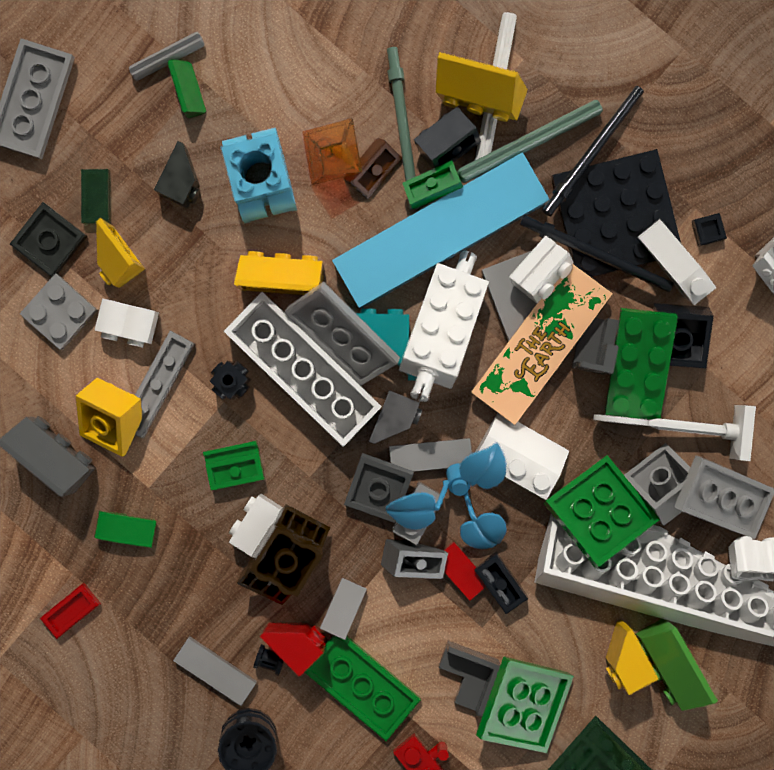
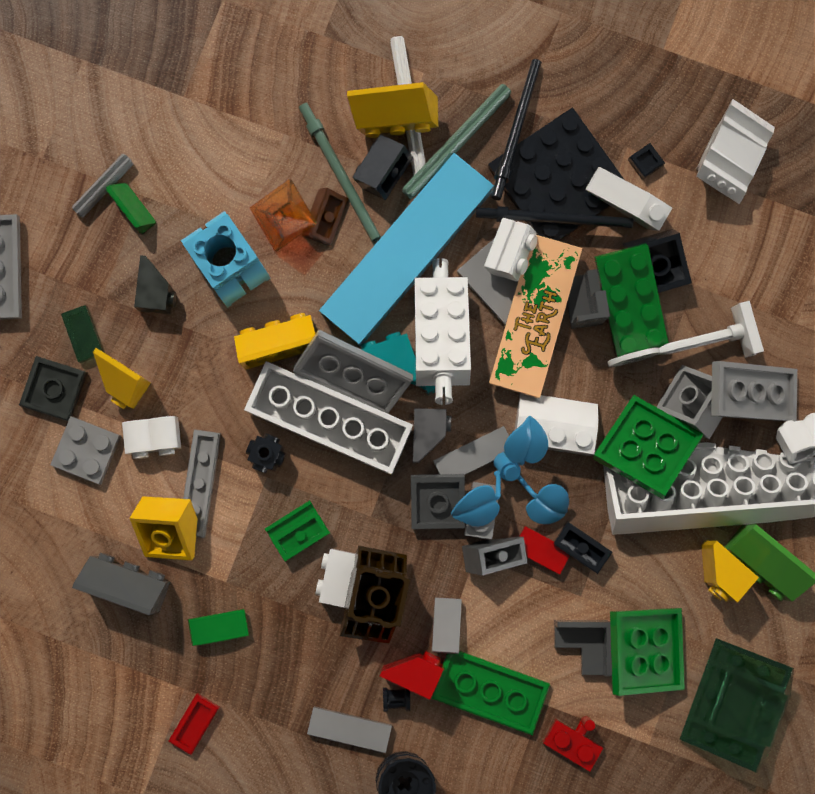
camera: 20 degrees left, 5 degrees down
green plate [402,161,463,209] -> none

